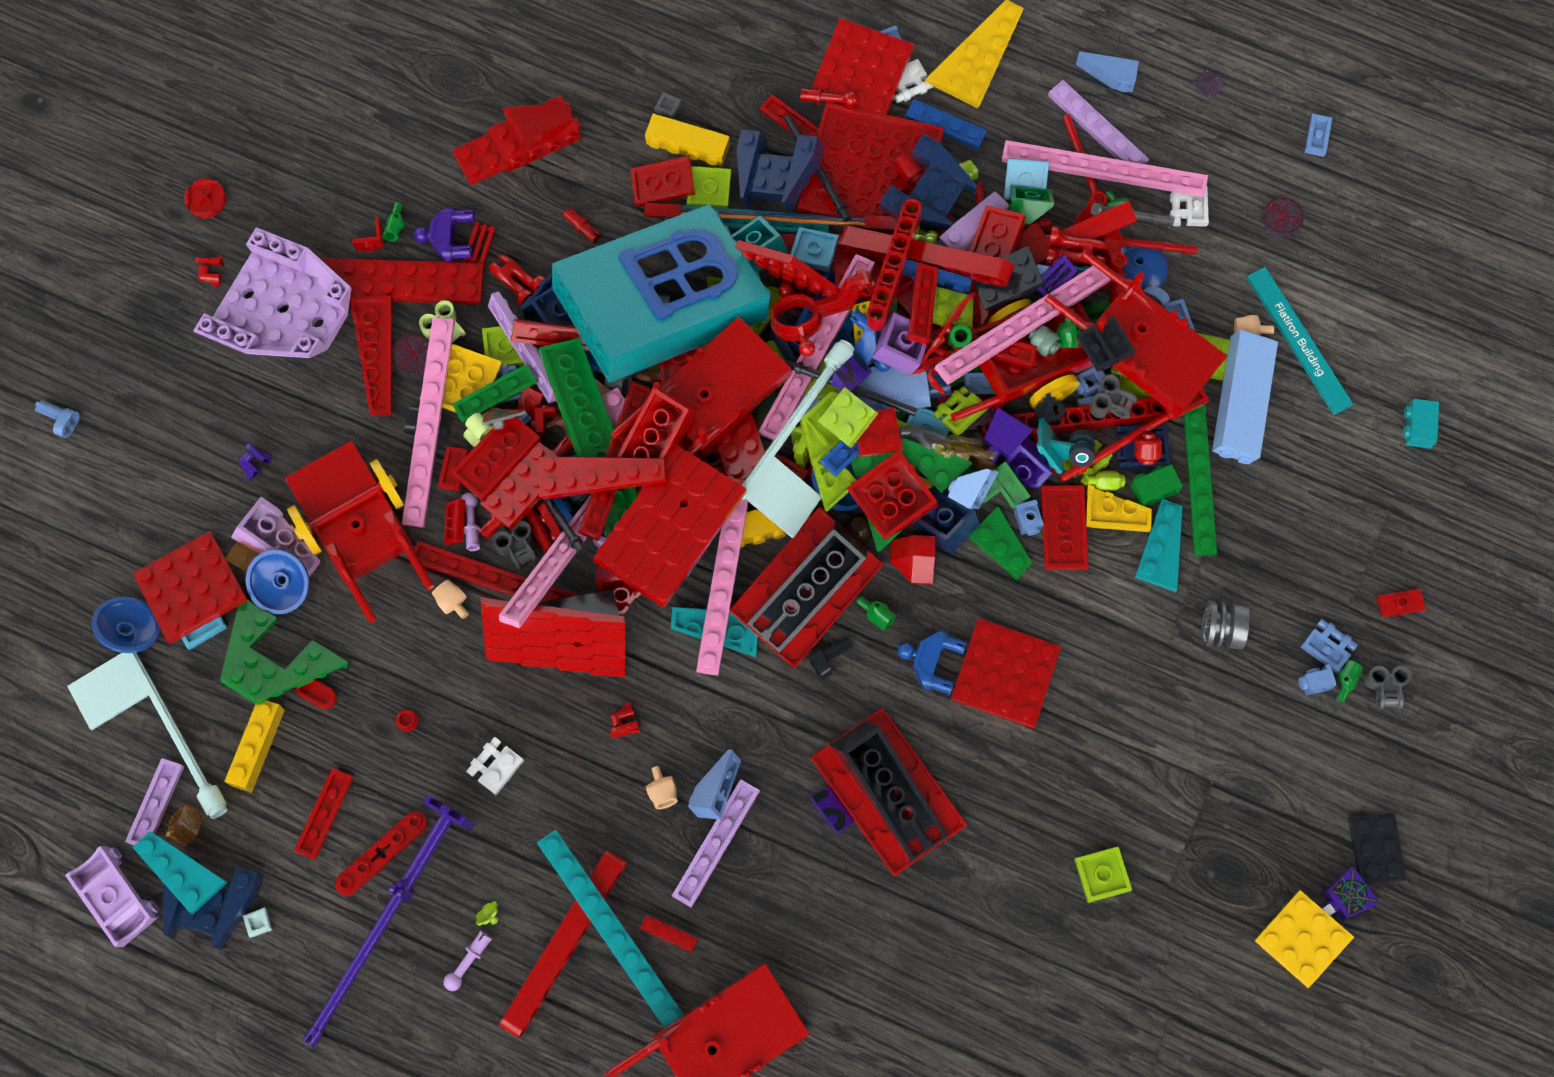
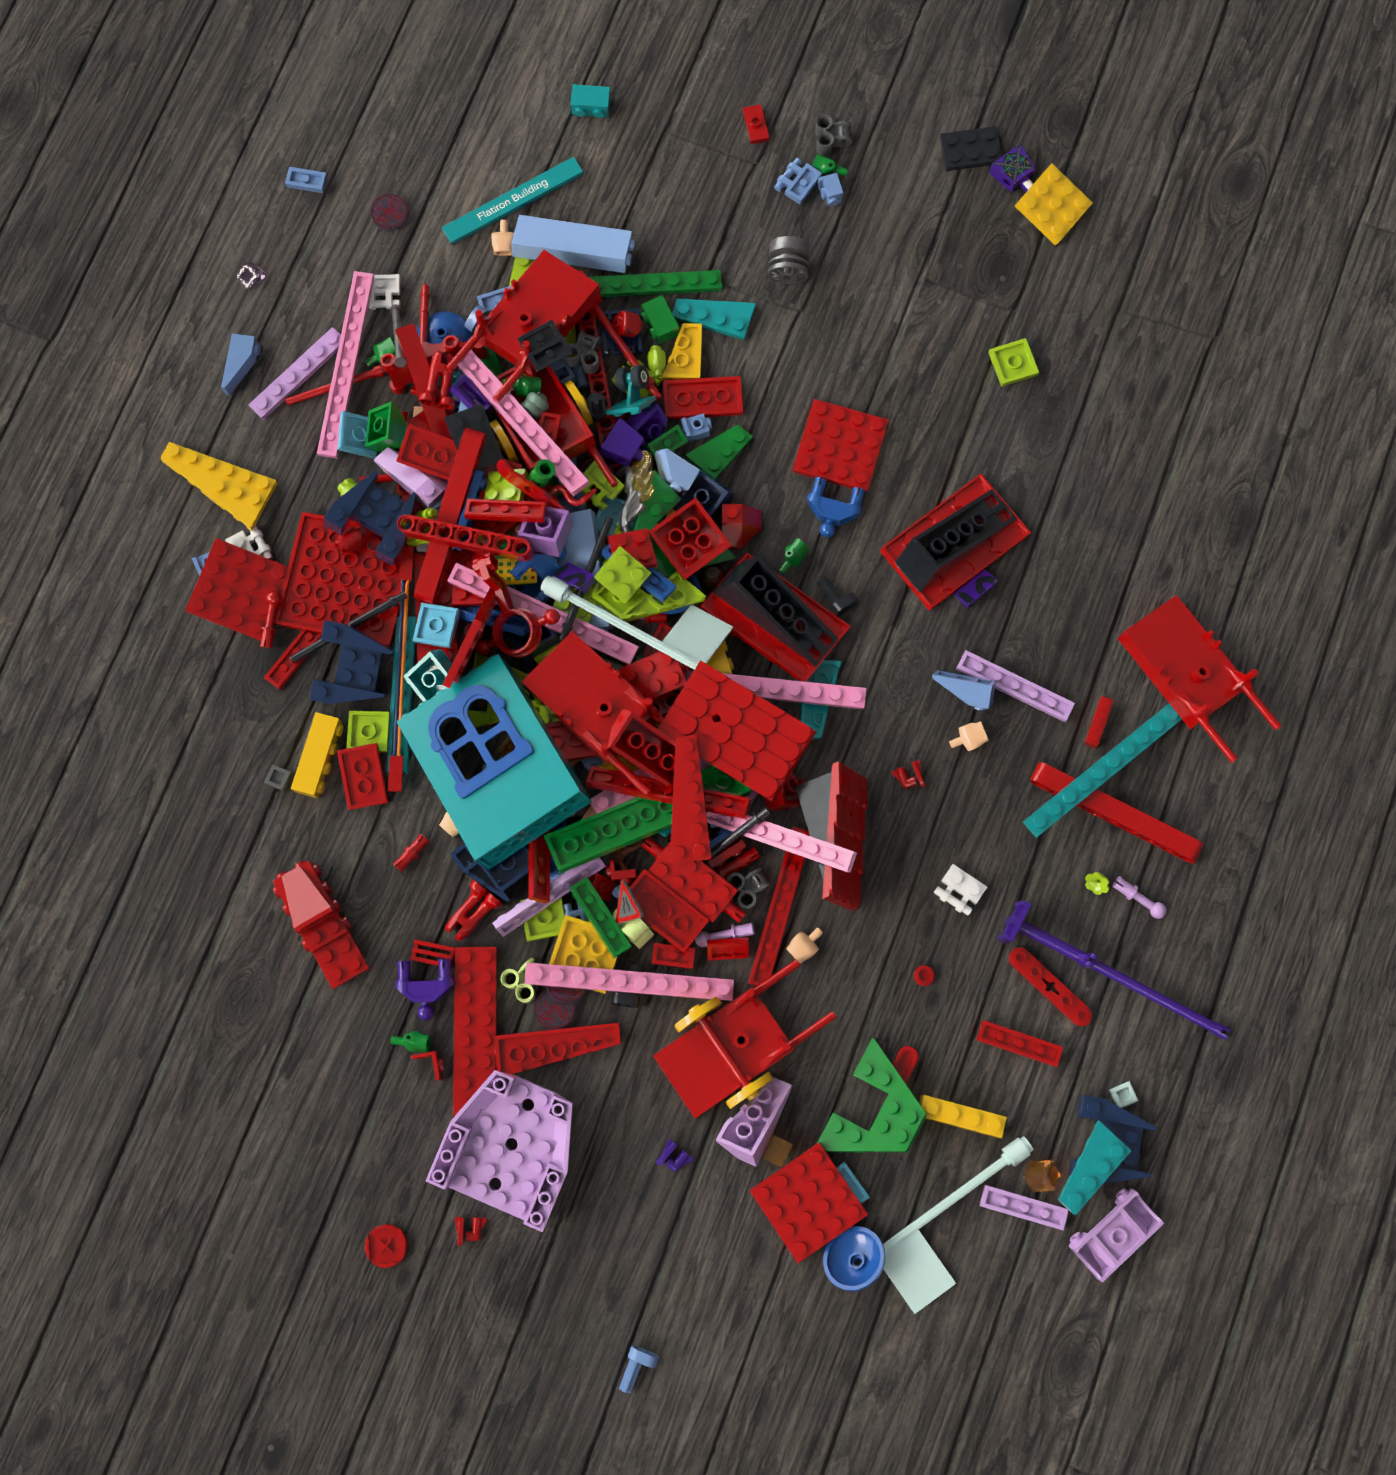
camera: 90 degrees left, 5 degrees up
blue dish [246,549,310,614] -> none
lime bracket [791,426,810,469] -> none
blue plate [905,99,987,150] -> none

